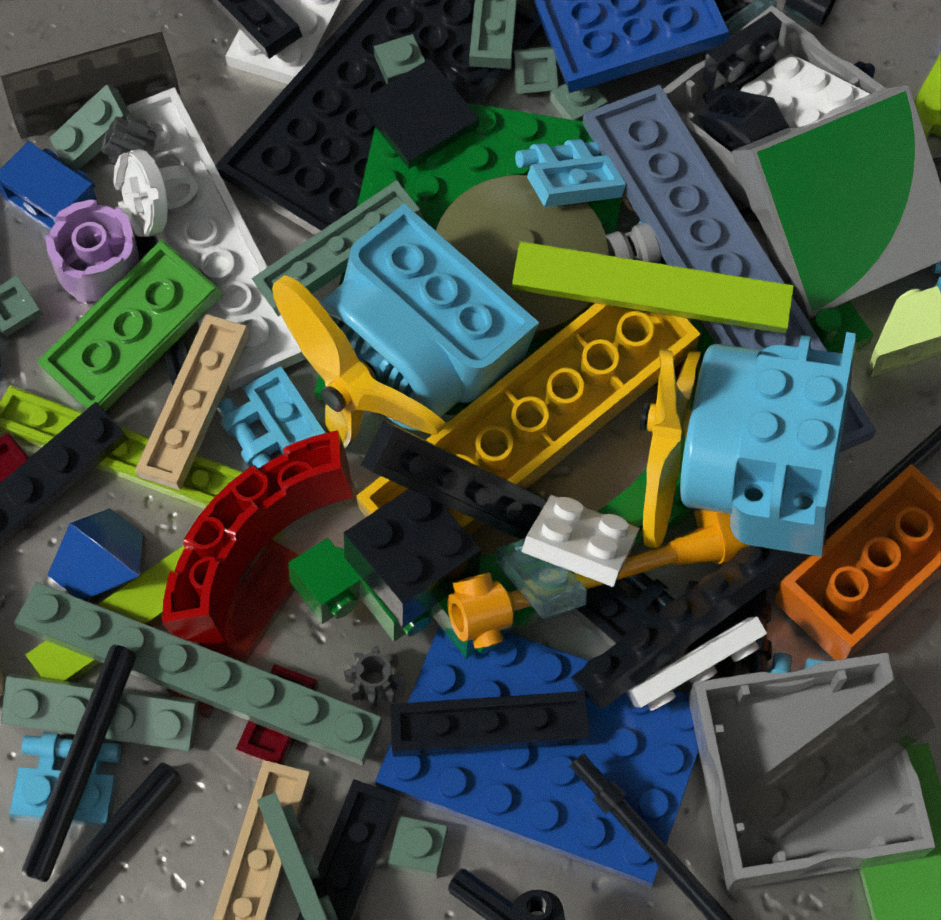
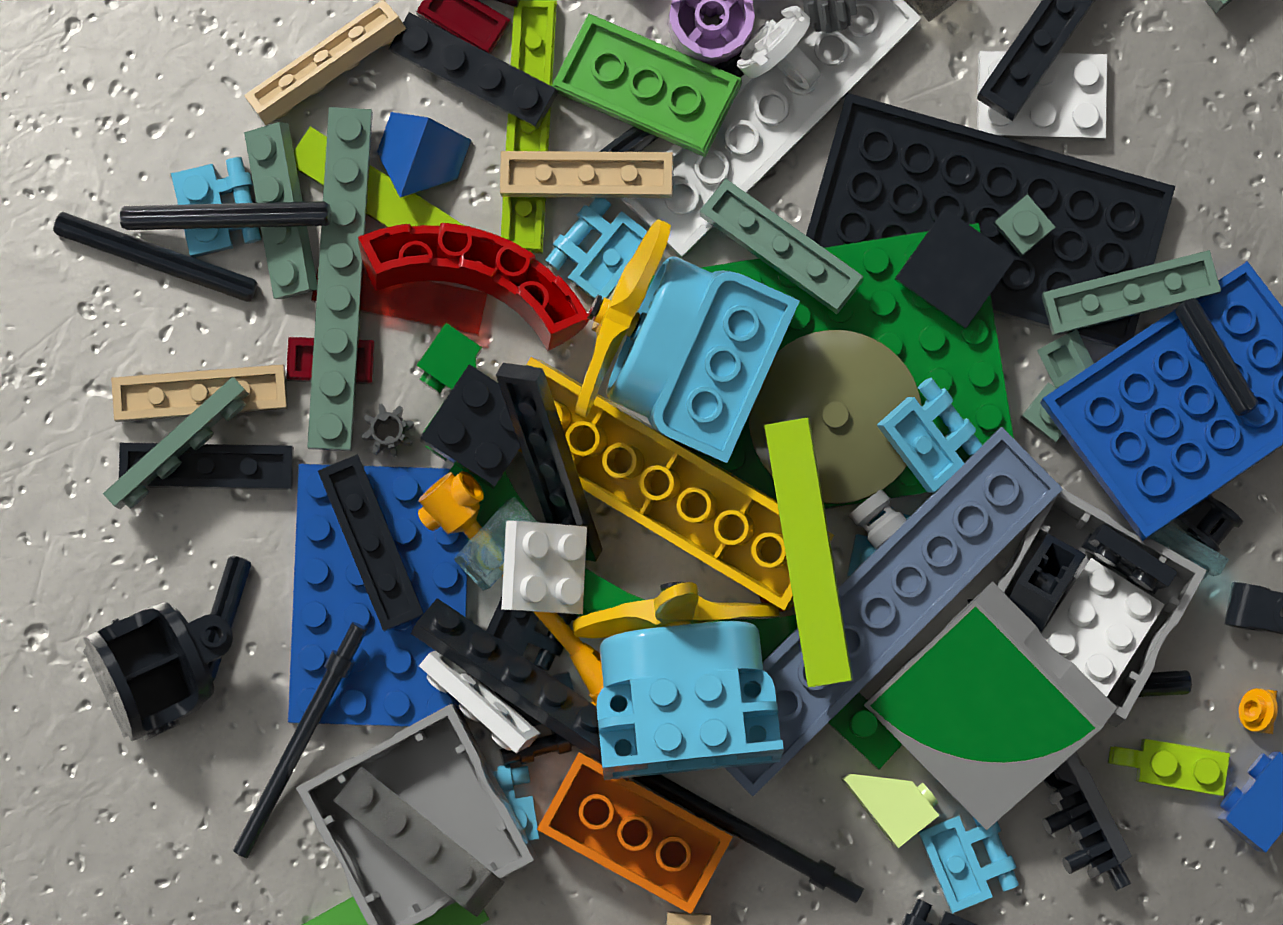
camera: 65 degrees right, 20 degrees up
sand green plate [388,816,448,878] -> none
none -> light orange plate [1239,688,1278,734]

